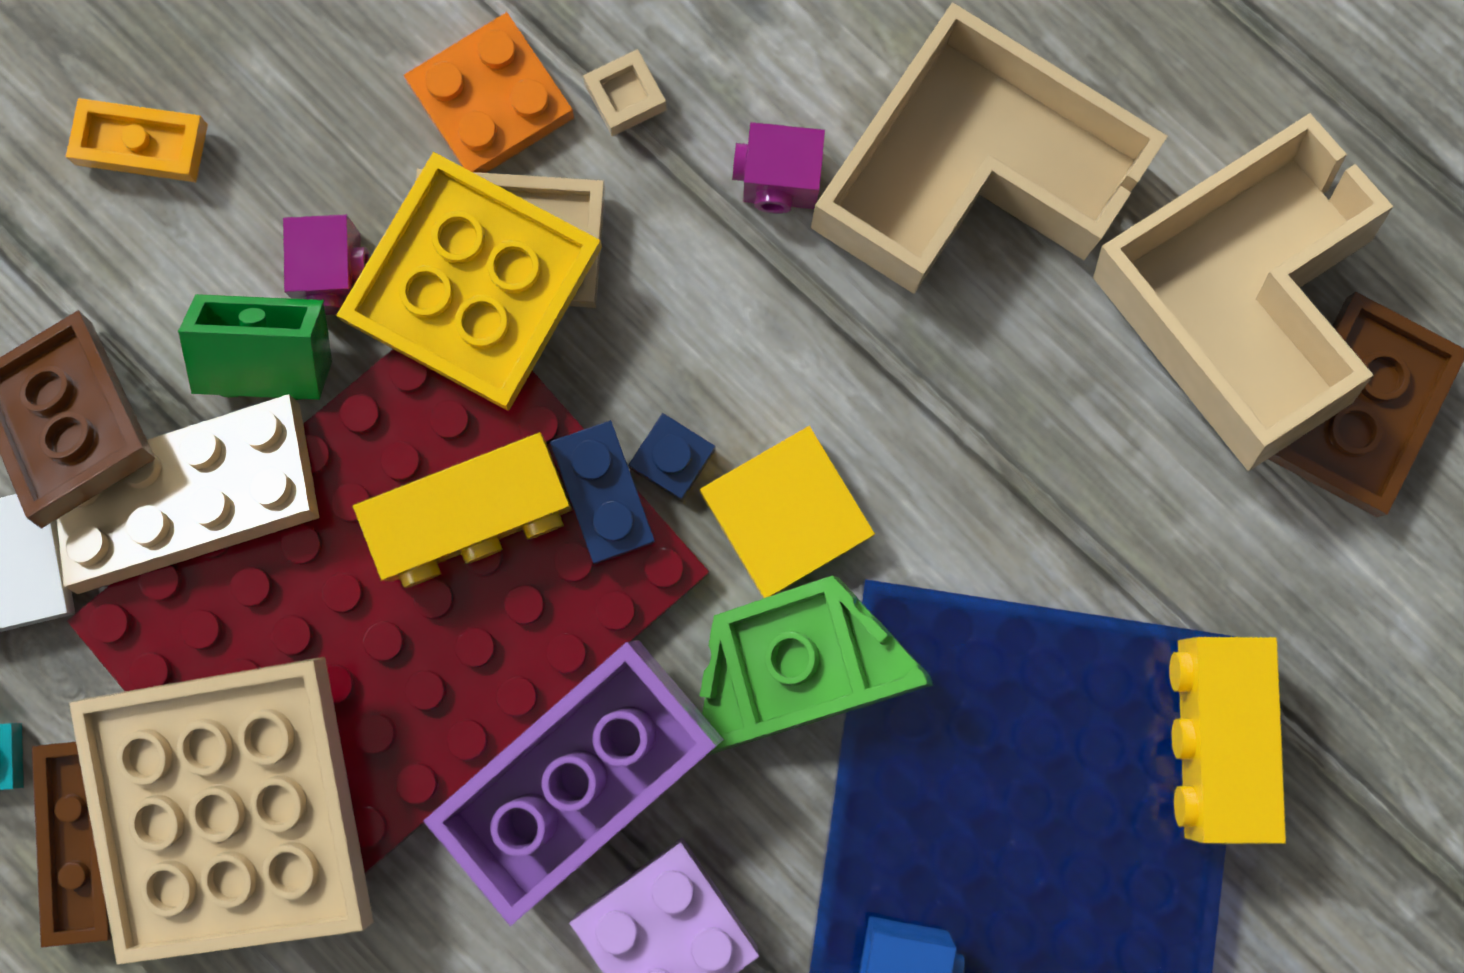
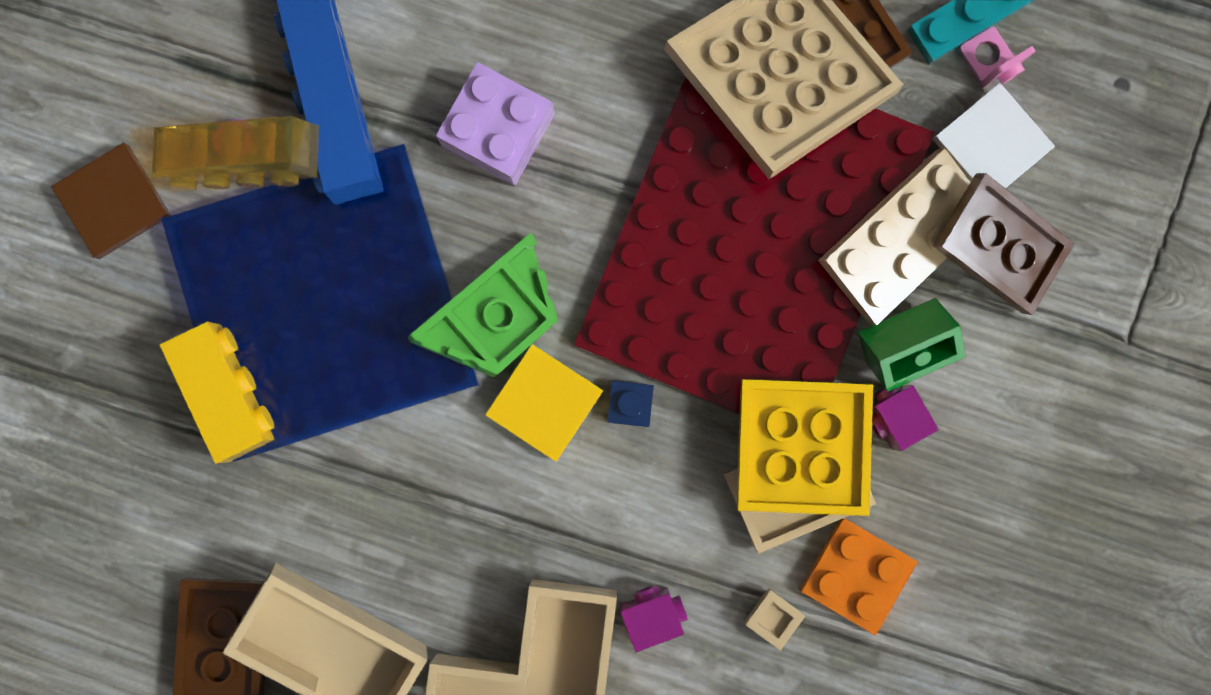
camera: 160 degrees right, 5 degrees up
light orange plate [66,98,208,182] -> none
yellow brick [353,432,573,588] -> none
medium lavender brick [424,640,724,926] -> none
dark blue plate [550,420,655,565] -> none

